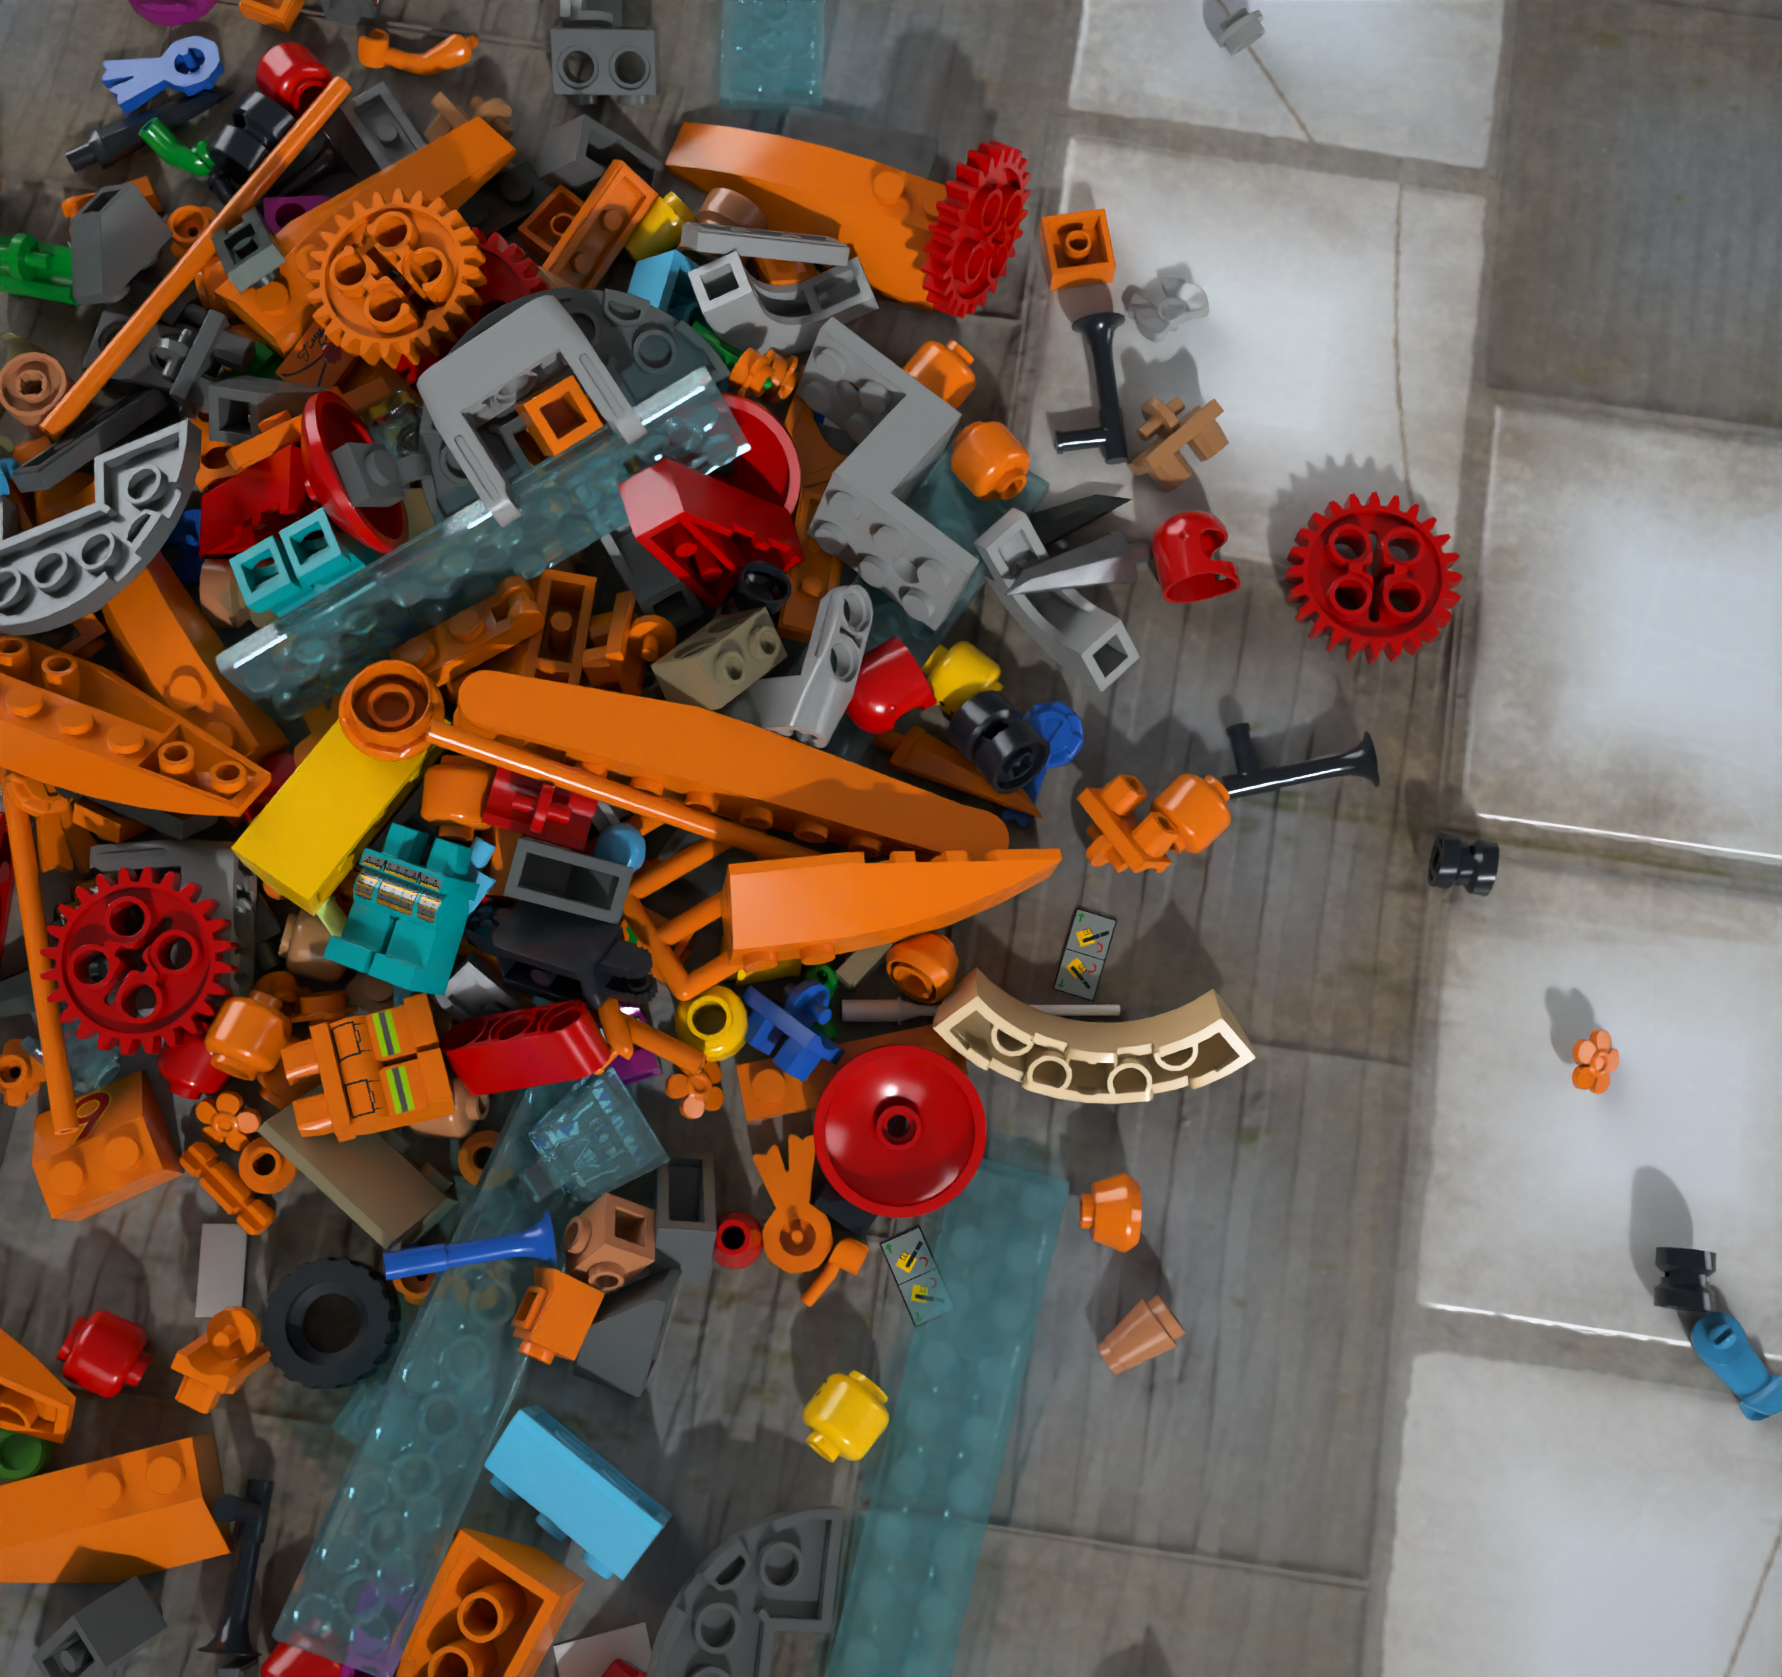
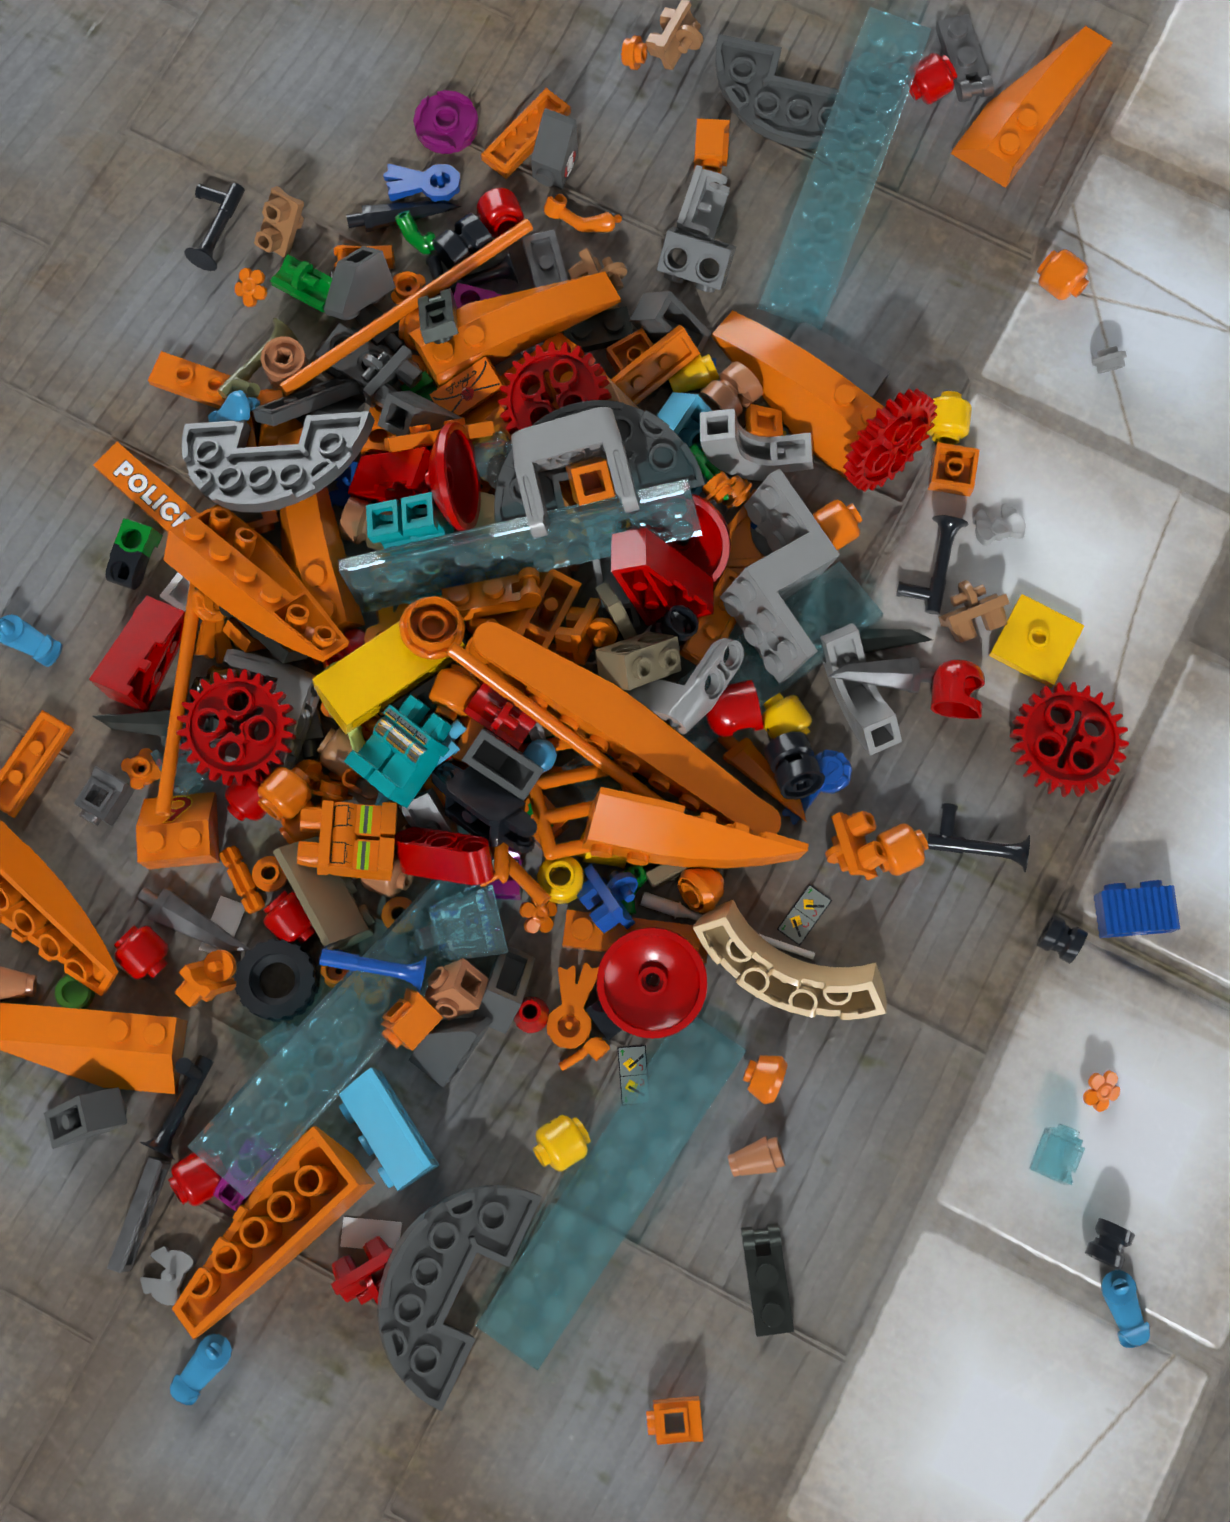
camera: 25 degrees right, 0 degrees up
orange plant [196,1090,262,1151] -> none
orange gear [305,188,487,369] -> none
dark grey plate [331,442,433,507] -> none
light grey tile [681,221,850,267] -> none
orange head [951,421,1031,502] -> none
none -> flat silver bar [137,887,250,952]
none -> red head [263,890,315,944]
none -> orange hand [329,768,362,794]
none -> dark tan tile [595,582,637,640]
none -> pearl dark grey plate [741,1223,794,1337]
none -> yellow head [927,391,972,445]
none -> yellow plate [989,594,1084,688]
none -> clear light blue window [1029,1124,1085,1185]
none -> blue brick [1094,880,1180,938]

